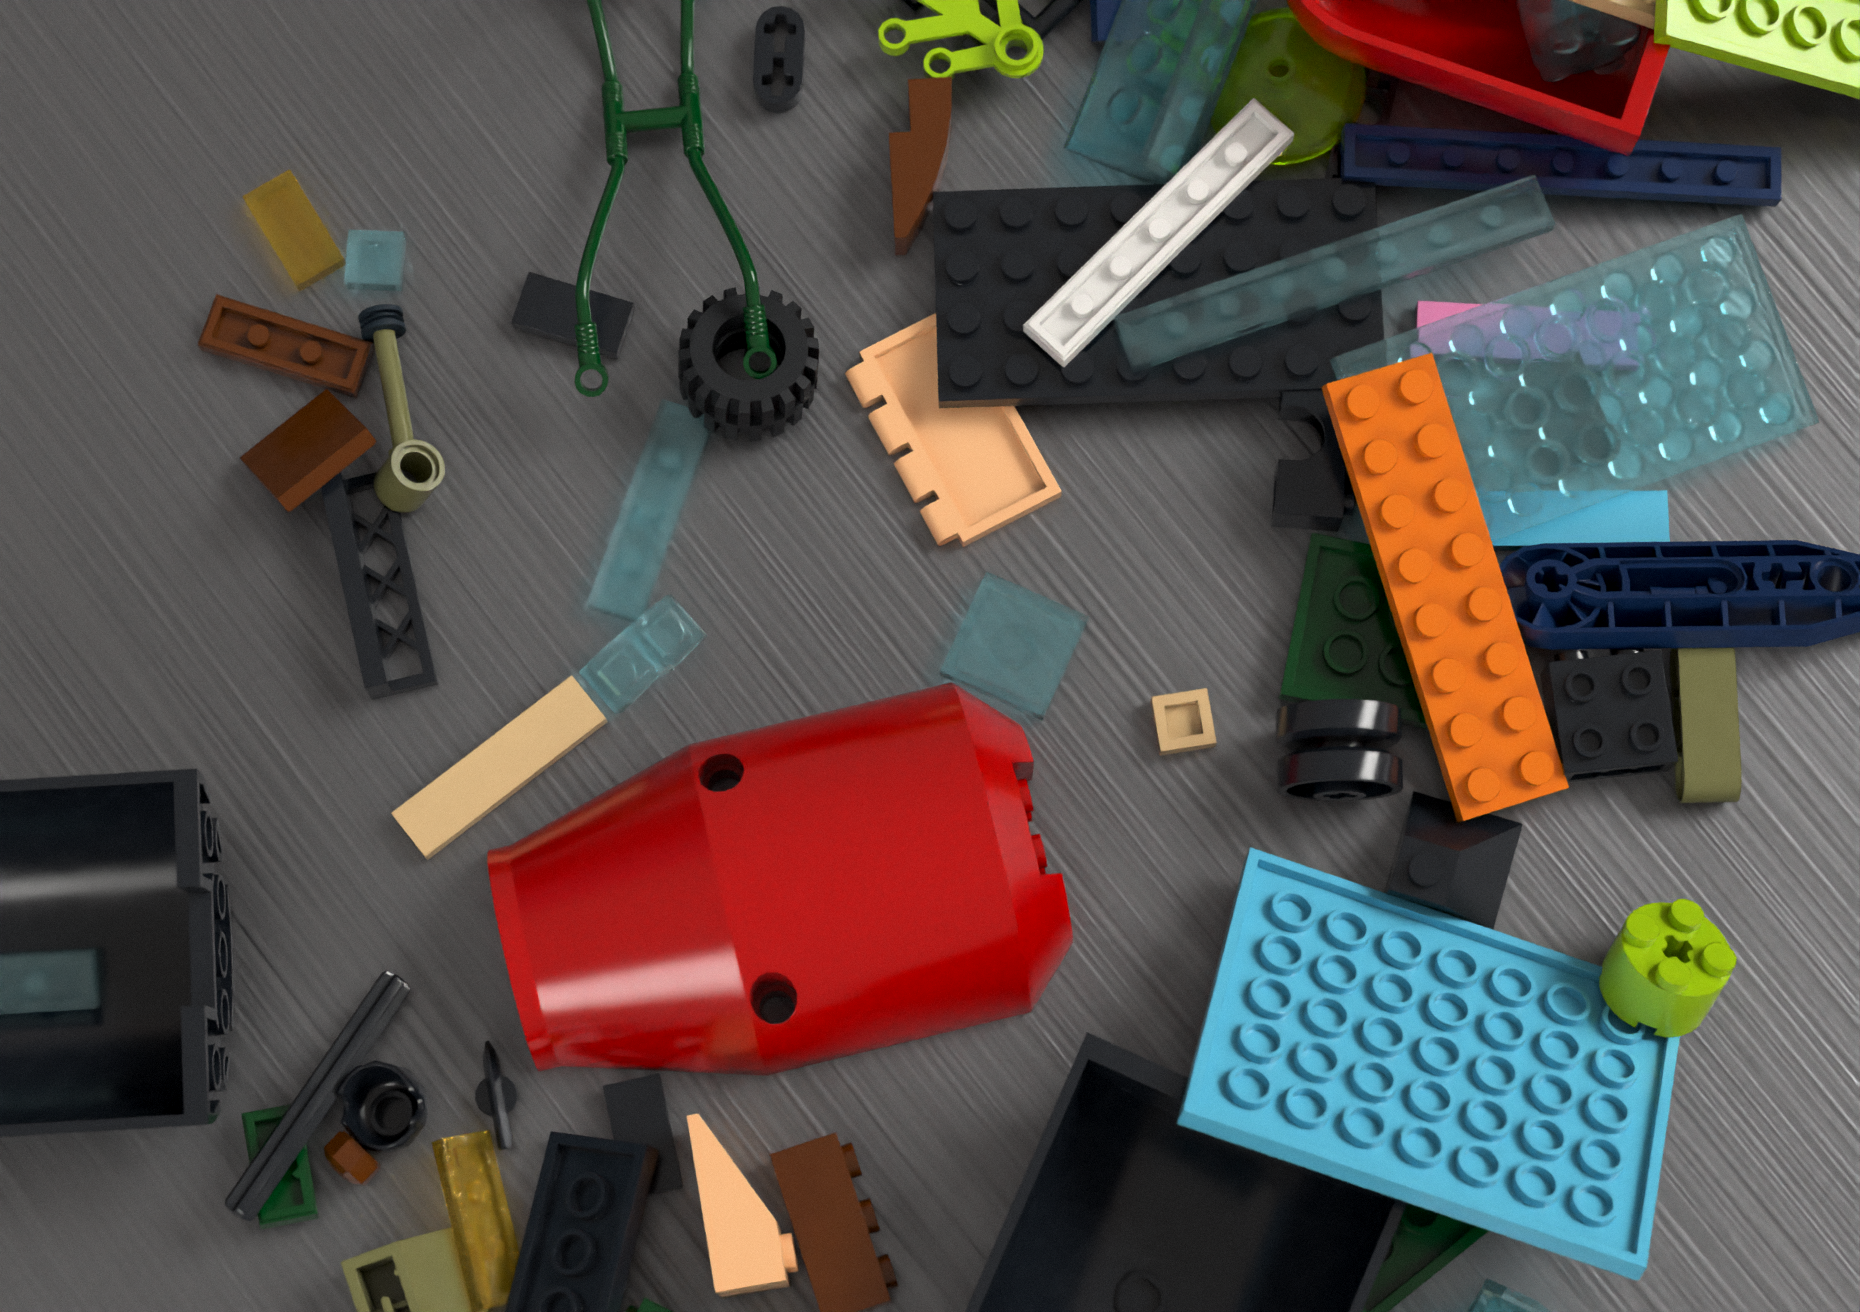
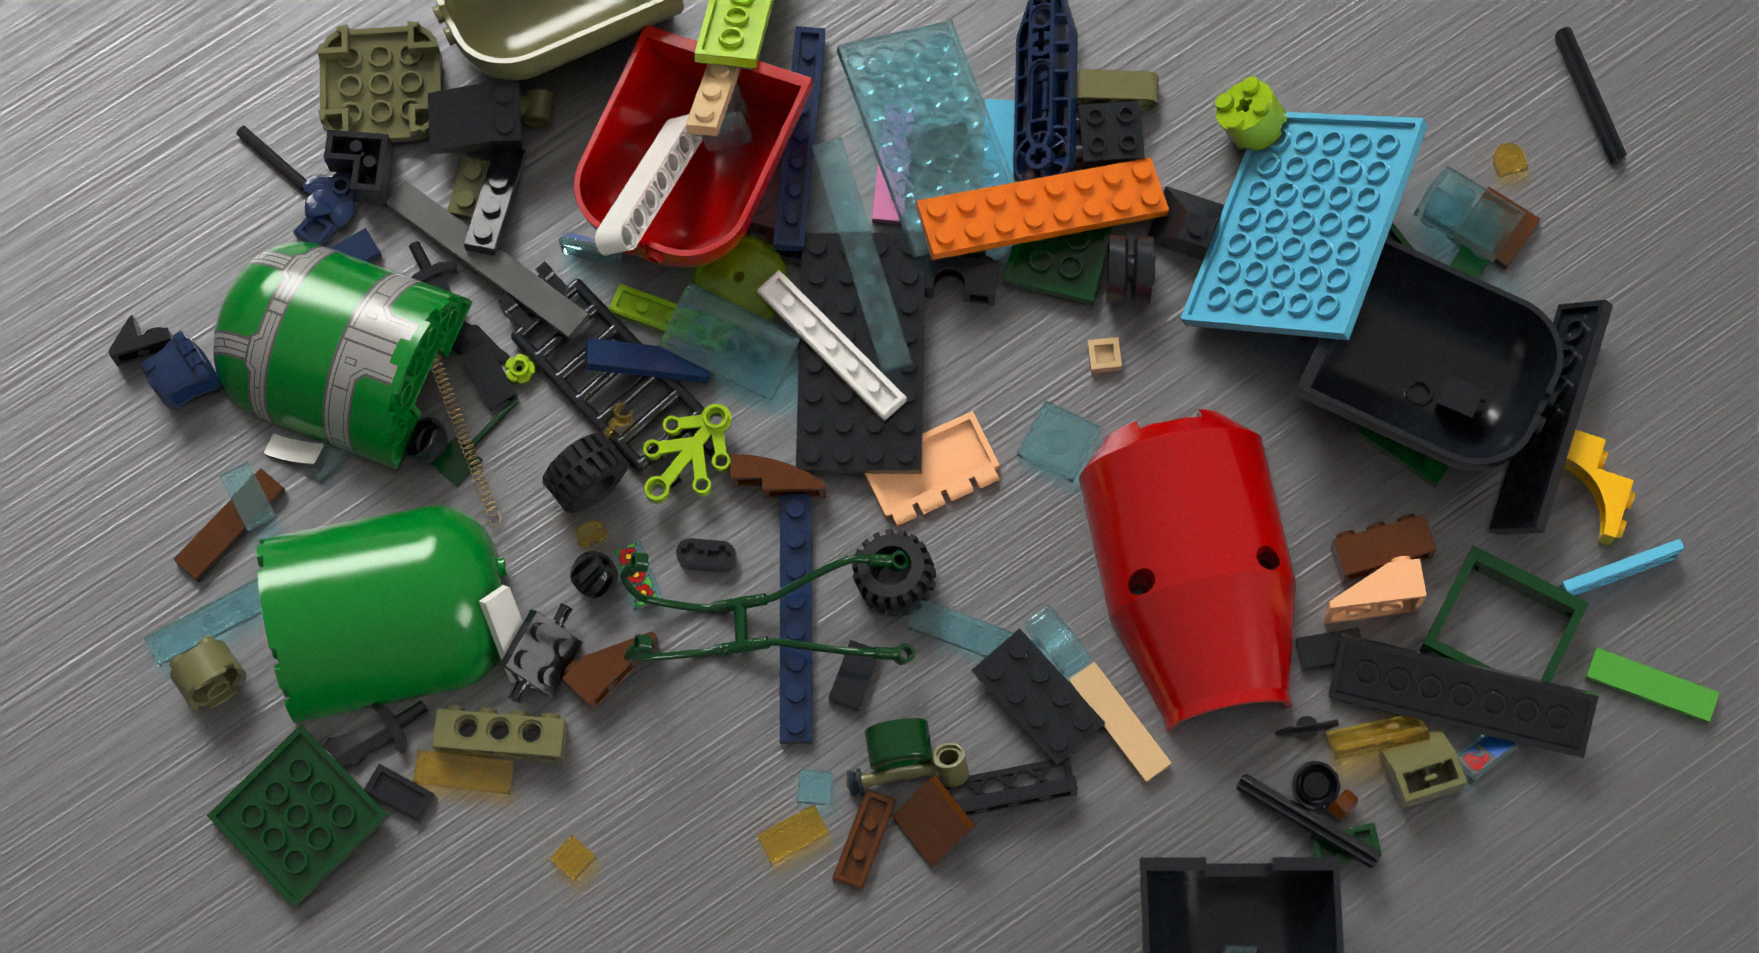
camera: 85 degrees left, 5 degrees down
none -> dark blue plate [780,494,812,744]
none -> dark green piece [865,718,933,772]
none -> black plate [972,628,1105,767]

